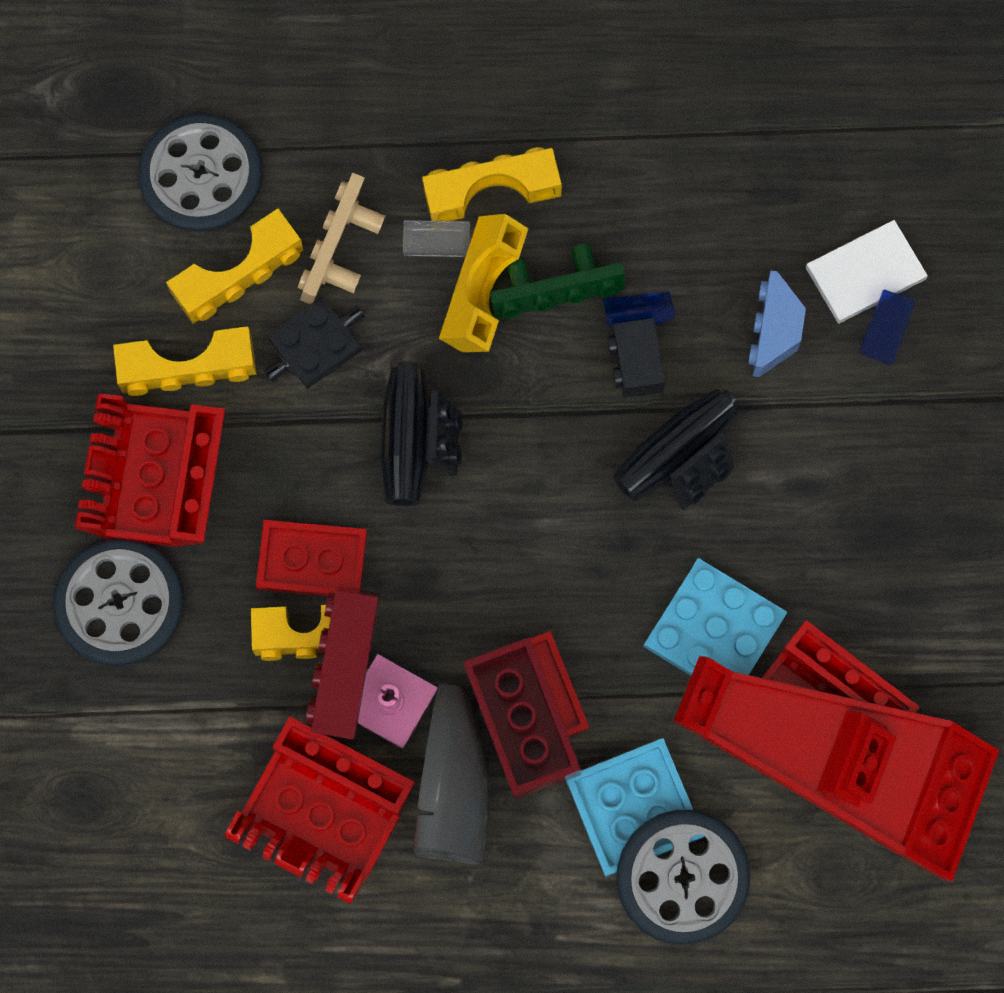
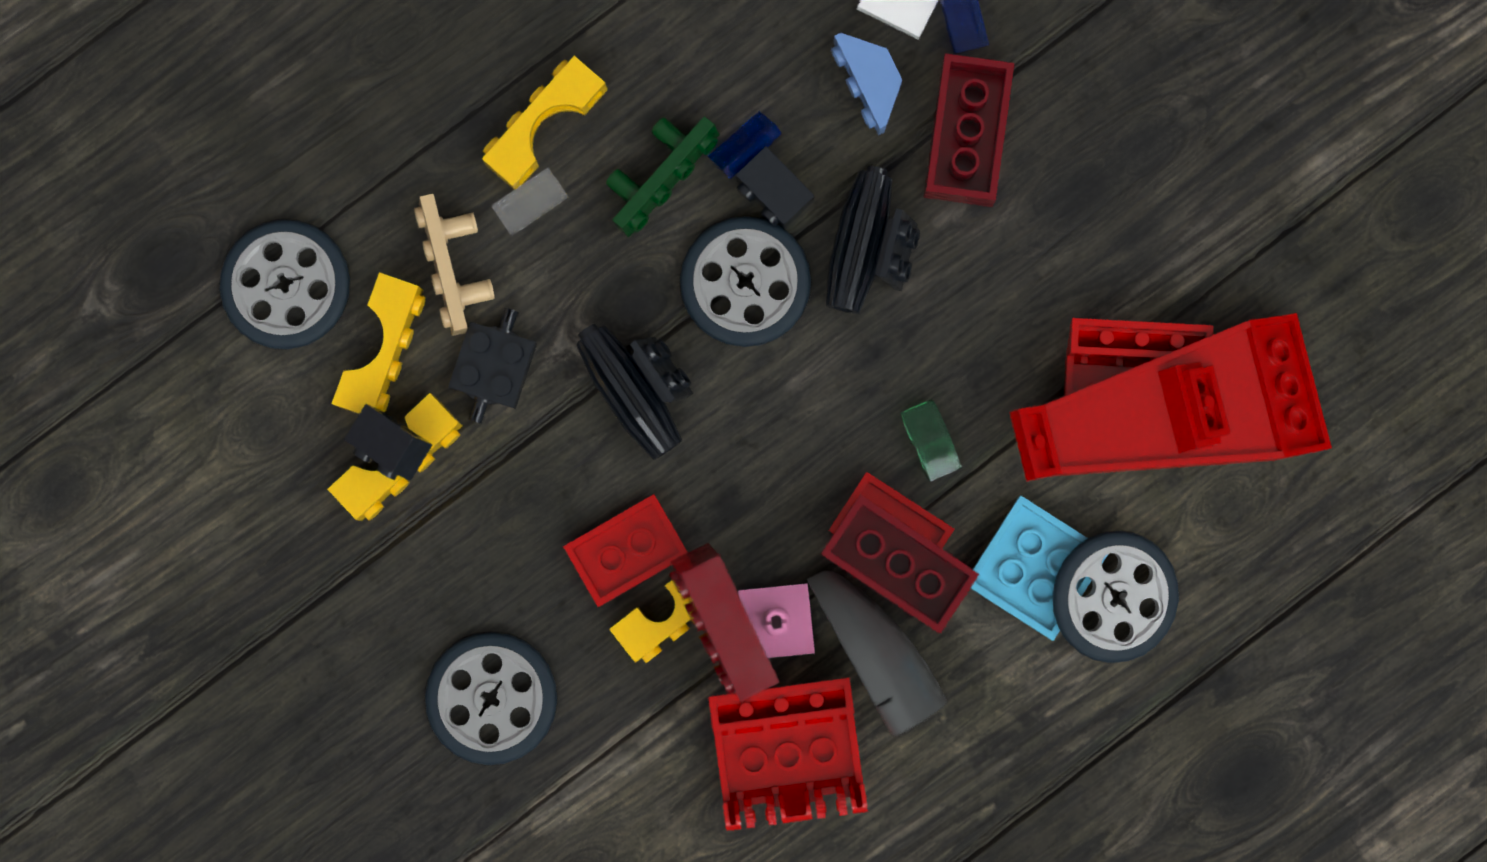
camera: 30 degrees left, 10 degrees up
red slope [75,394,226,547] -> none
yellow arch [439,214,528,352] -> none
medium azure plate [643,558,787,676] -> none
none -> black brick [344,404,433,481]
none -> wedge [680,216,811,347]
none -> clear green slope [901,399,962,481]
none -> dark red brick [923,53,1014,207]

